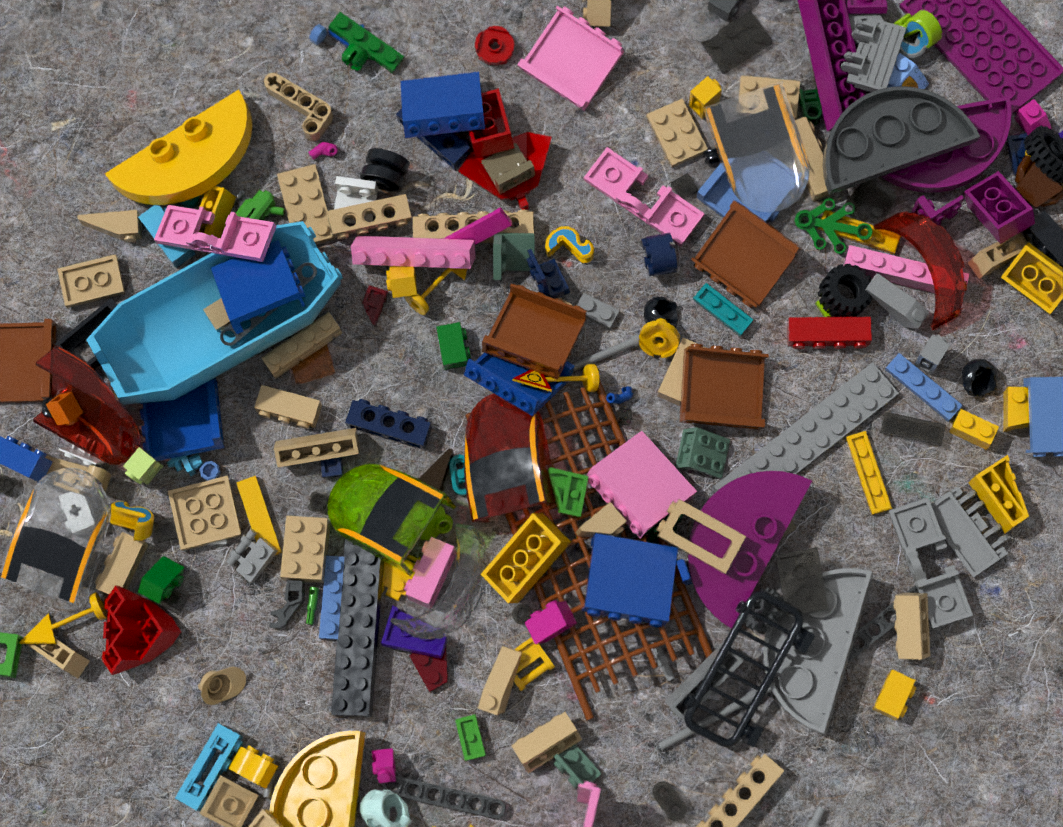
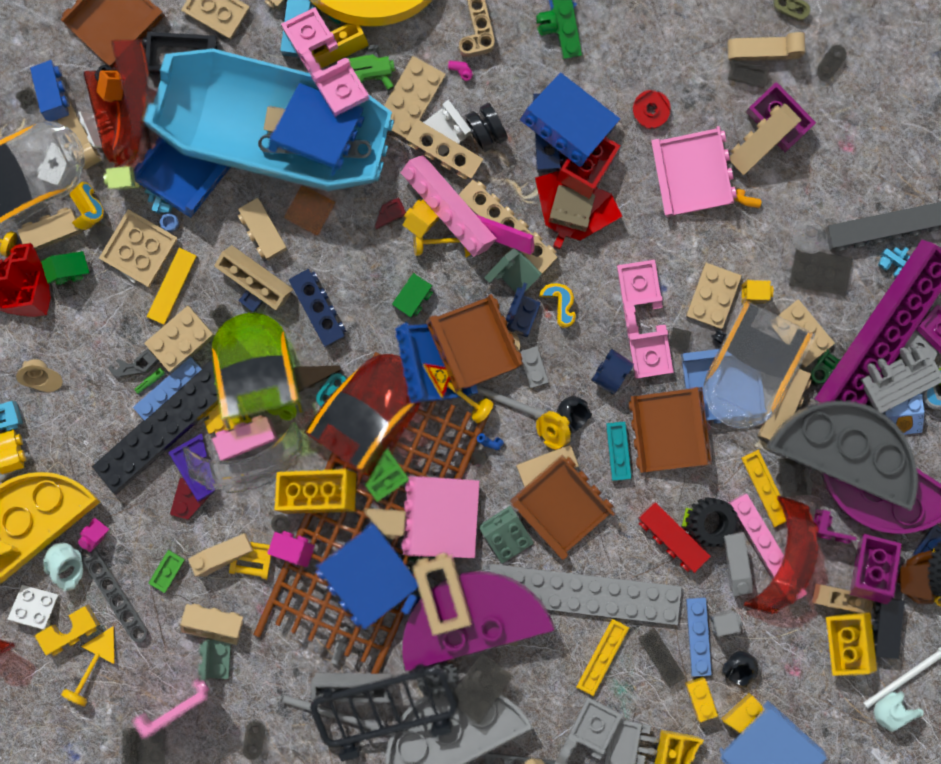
camera: 35 degrees right, 10 degrees up
light grey plate [226,529,278,583] -> none
tan brick [261,312,342,379] -> none
green plant [795,198,872,254] -> none
none -> light orange arm [734,189,762,208]

